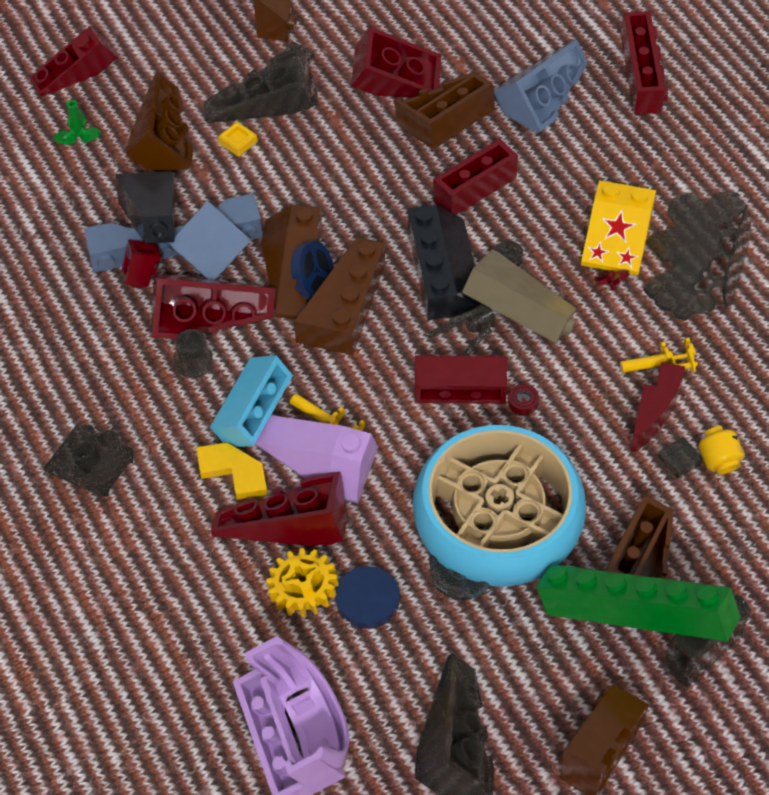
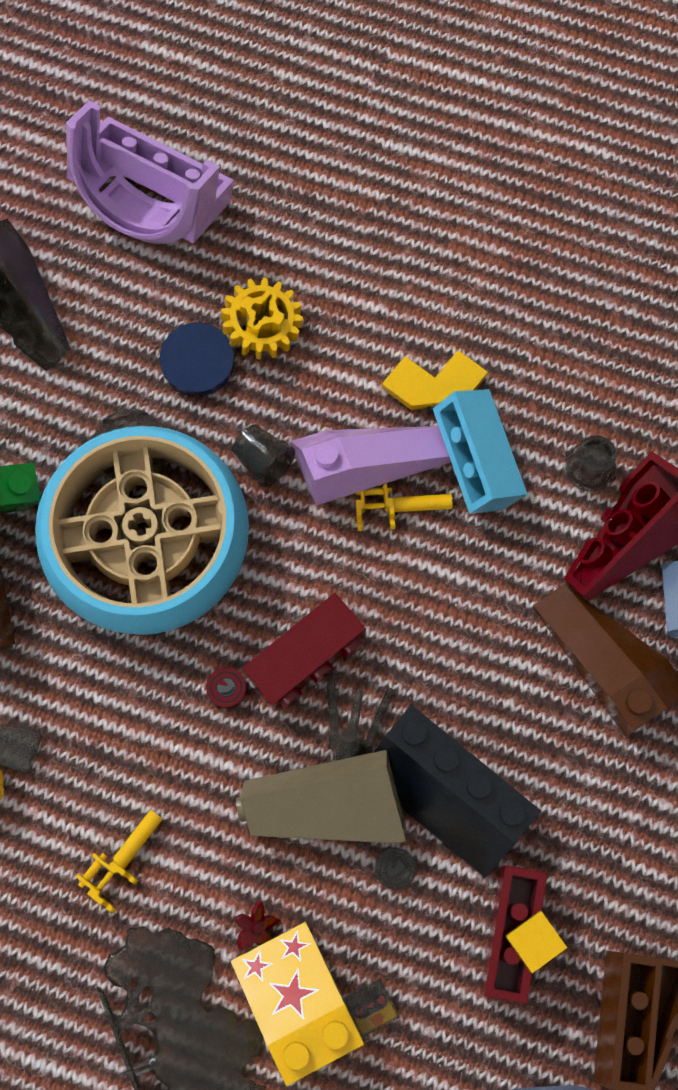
camera: 140 degrees right, 20 degrees up
clear smoke slope [44,424,133,496] -> none
dark red wedge [210,472,347,546] -> none
dark blue tile [291,240,334,300] -> none
reddish brown wedge [294,237,385,355] -> none
dark red slope [630,362,685,452] -> none
none -> clear smoke piece [232,424,295,487]
none -> clear smoke tile [343,978,400,1038]
none -> yellow tile [505,911,567,974]

